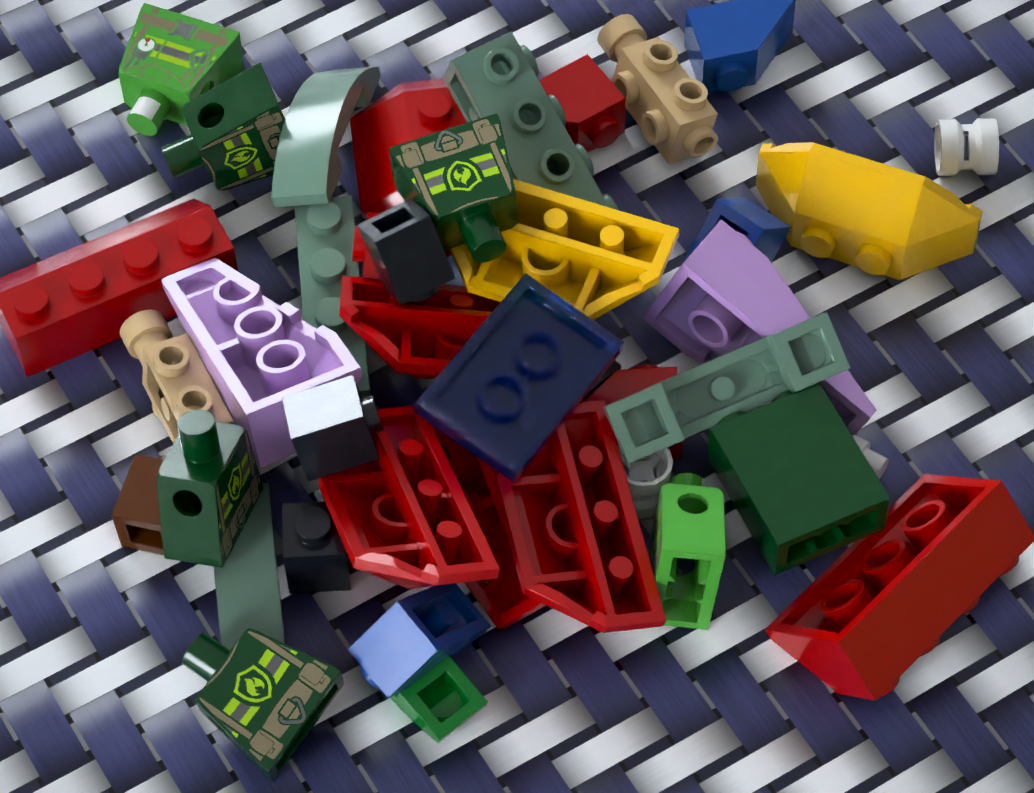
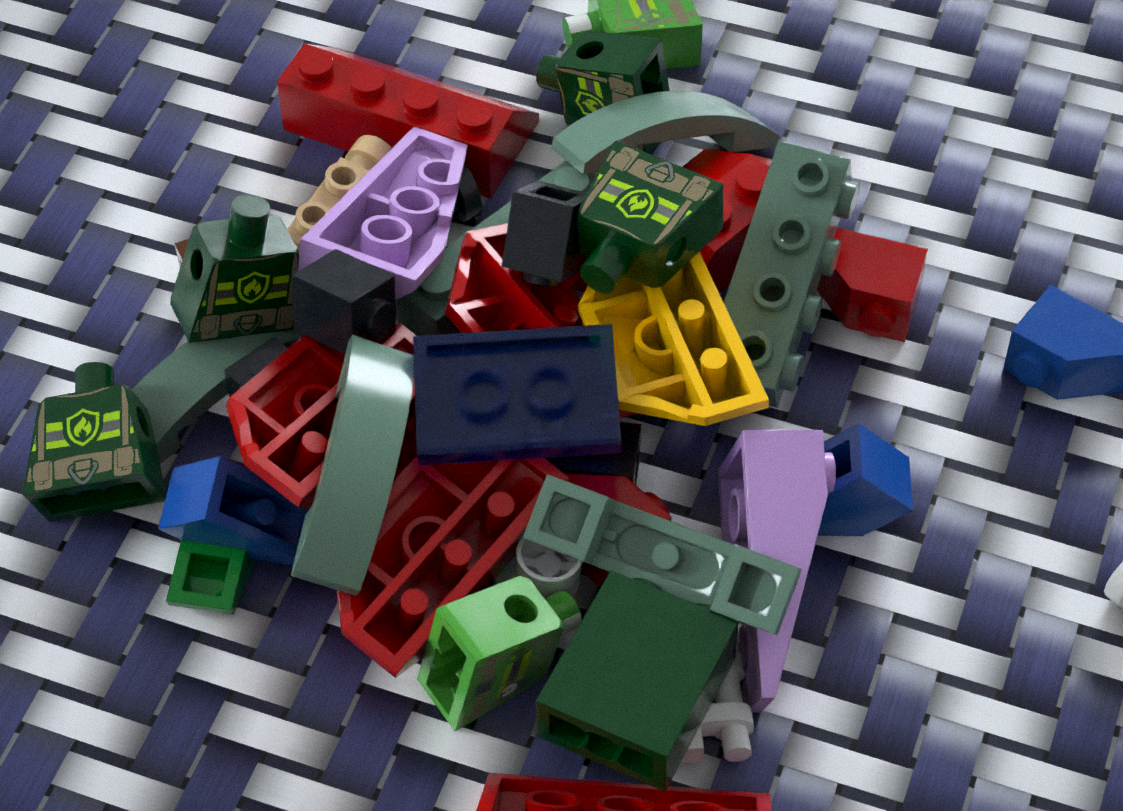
camera: 50 degrees right, 5 degrees down
tan brick [597,14,718,164] -> none
yellow wedge [756,142,983,280] -> none
none -> sand green slope [290,335,415,596]

